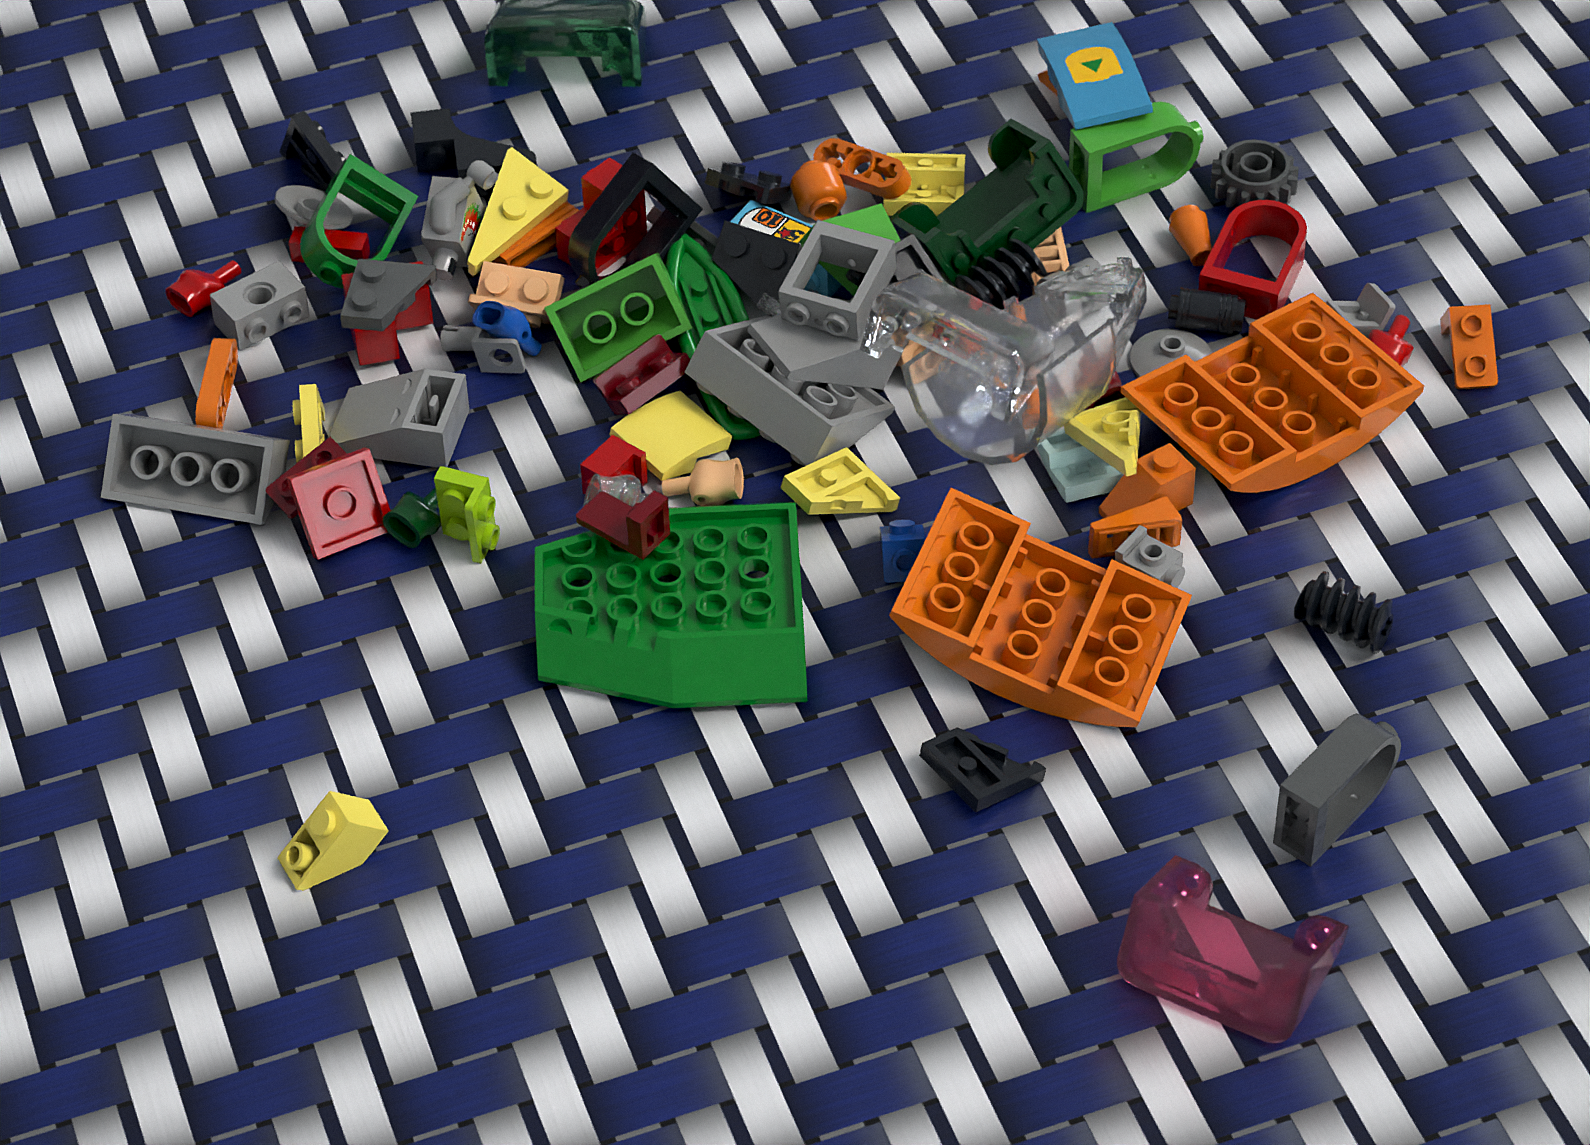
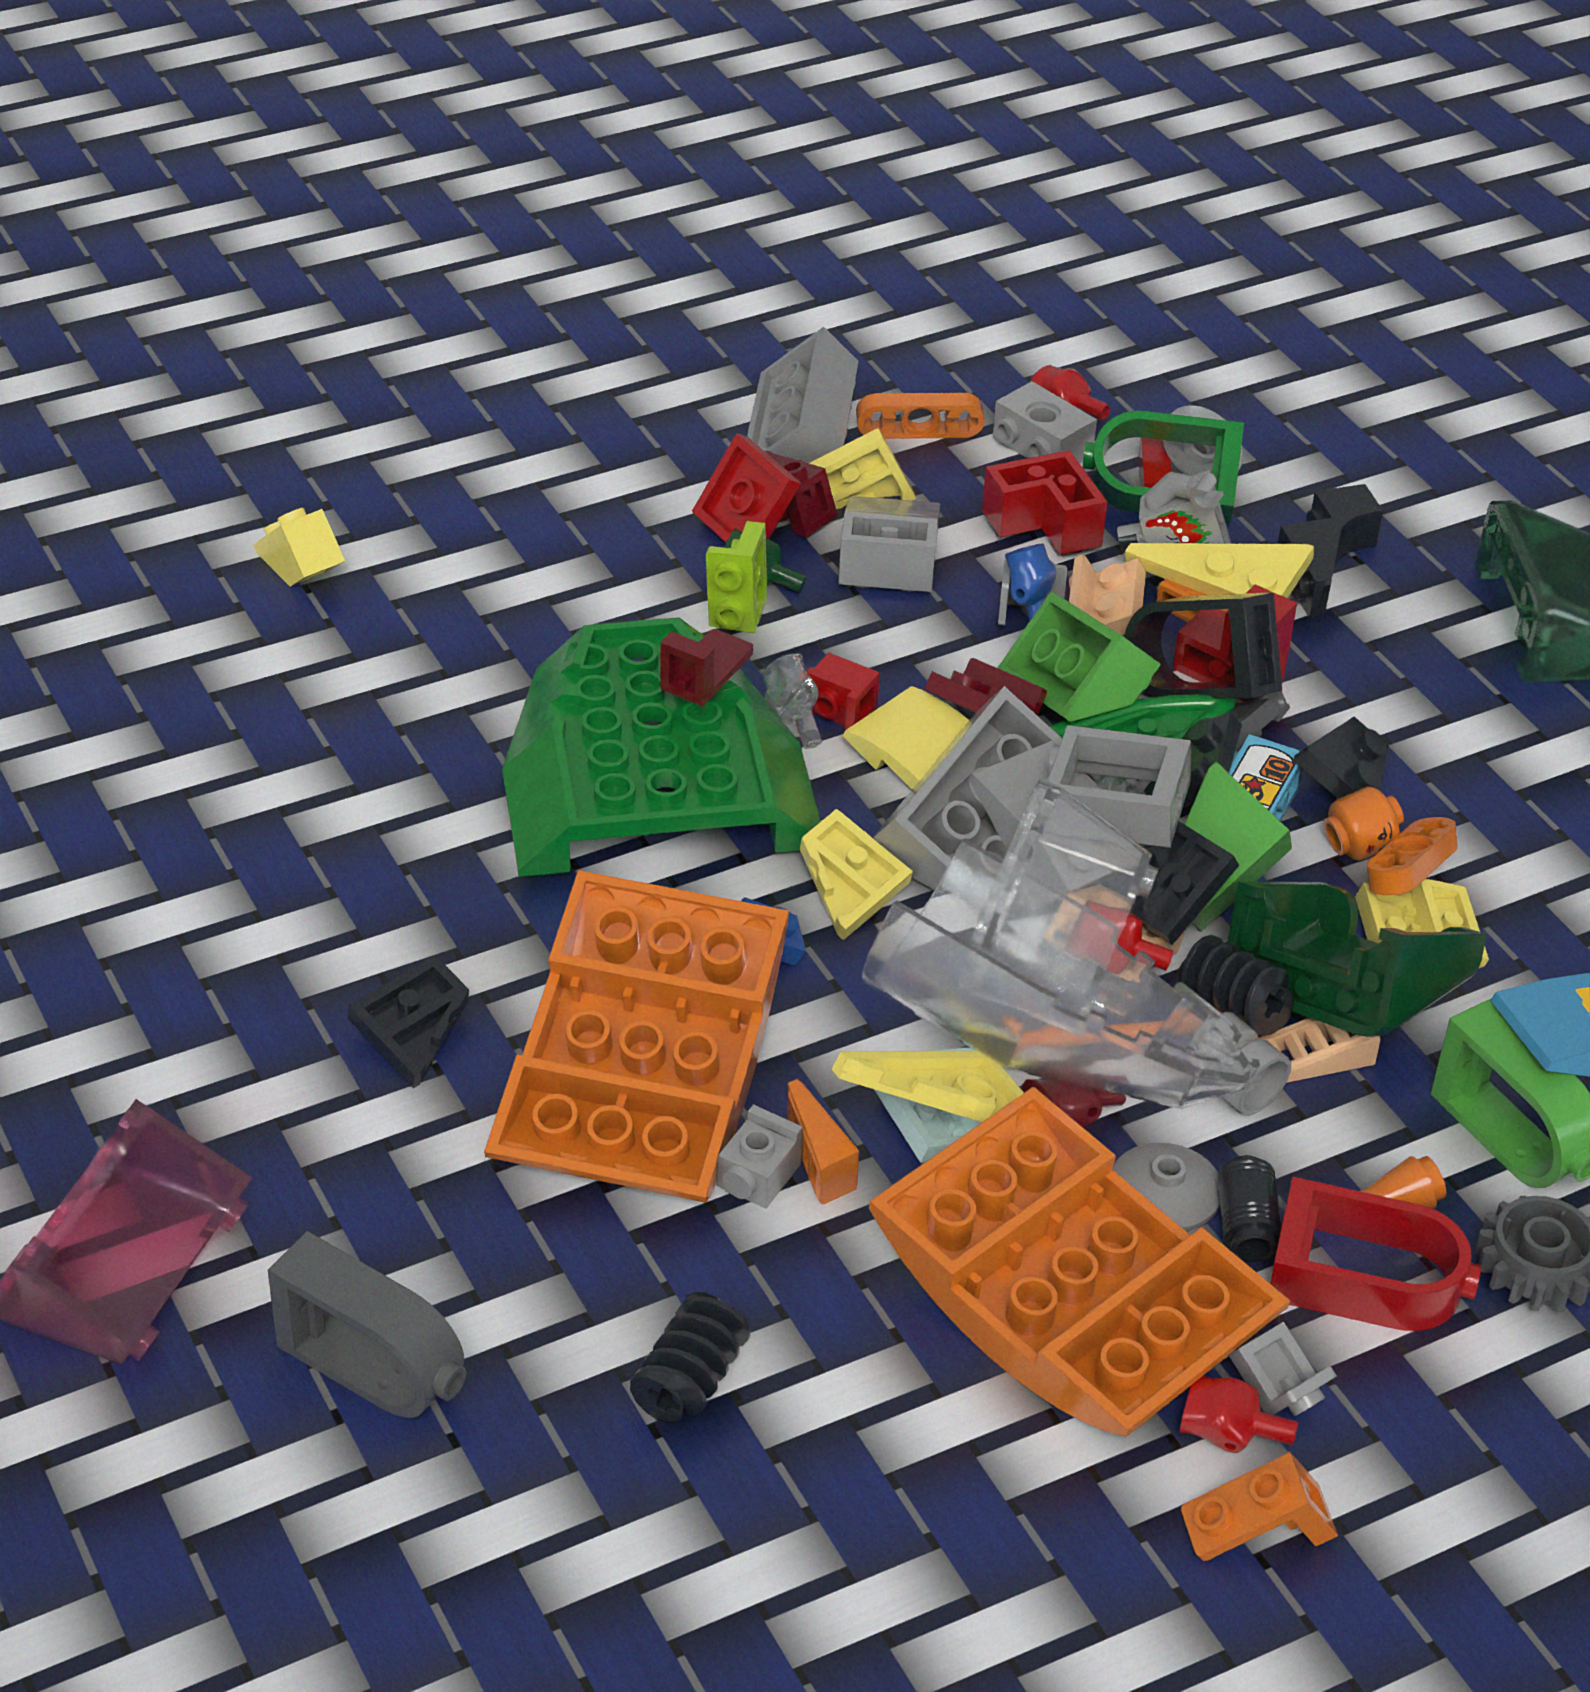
camera: 80 degrees right, 5 degrees down
black wing [280,110,346,192] -> none
dark grey wing [340,259,437,331] -> none
light nougat piece [662,458,744,506] -> none
orange slope [1099,443,1196,518] -> none

